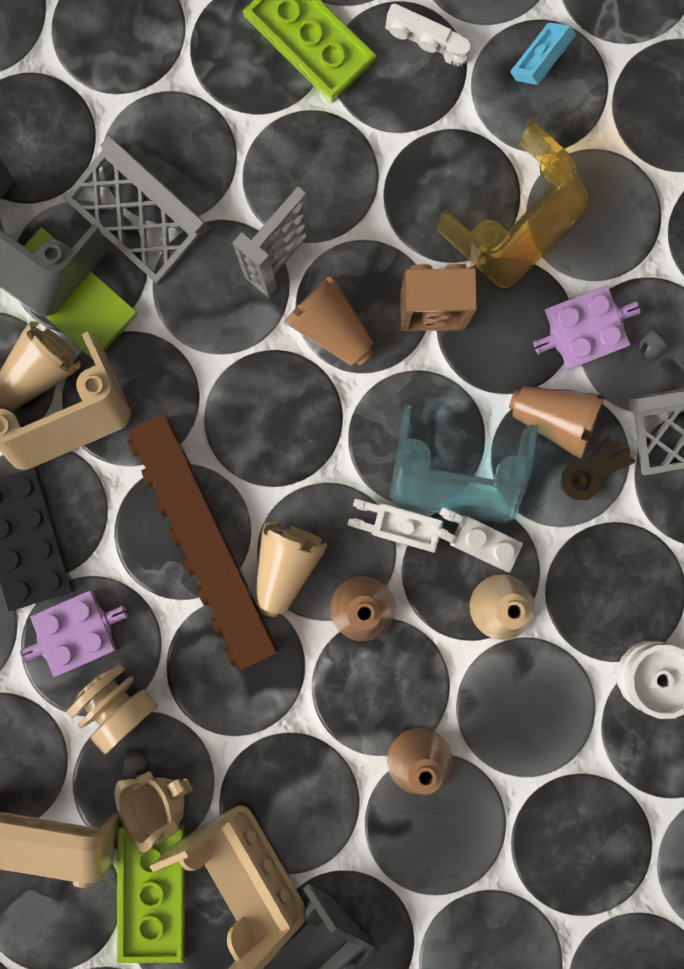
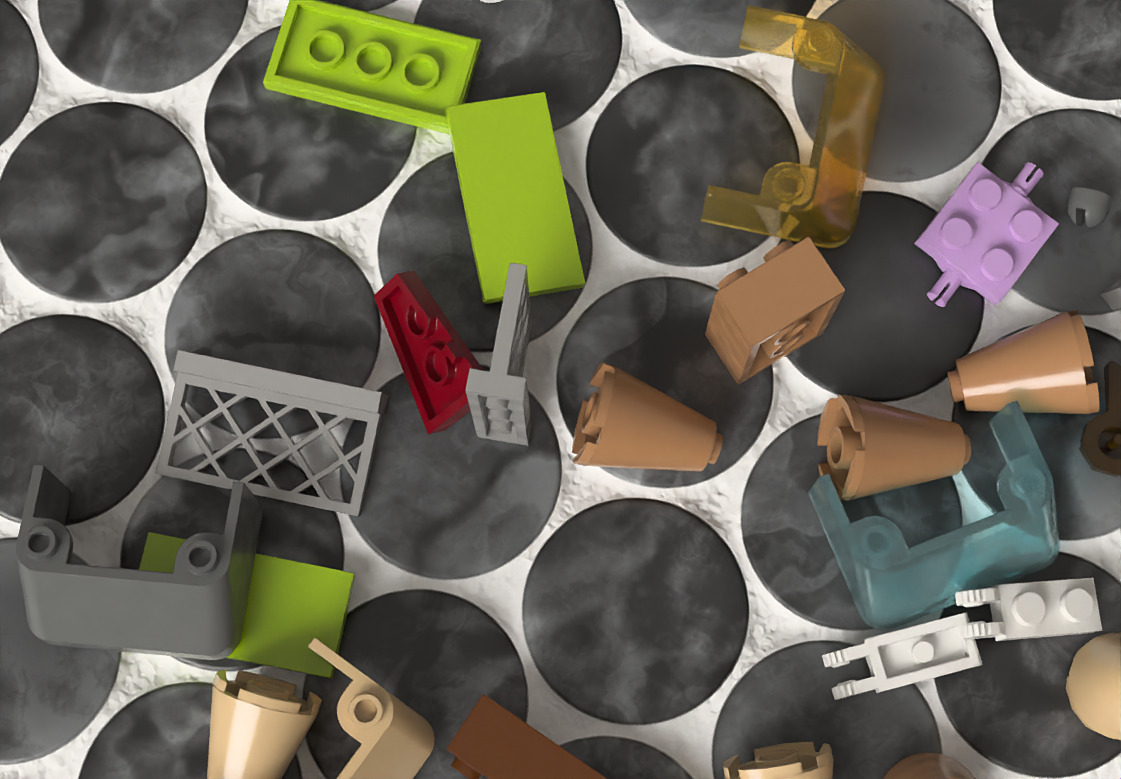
camera: 30 degrees left, 10 degrees down
none -> dark red wing [374,271,484,434]
none -> lime tile [445,92,585,304]
none -> medium nougat cone [817,394,971,501]

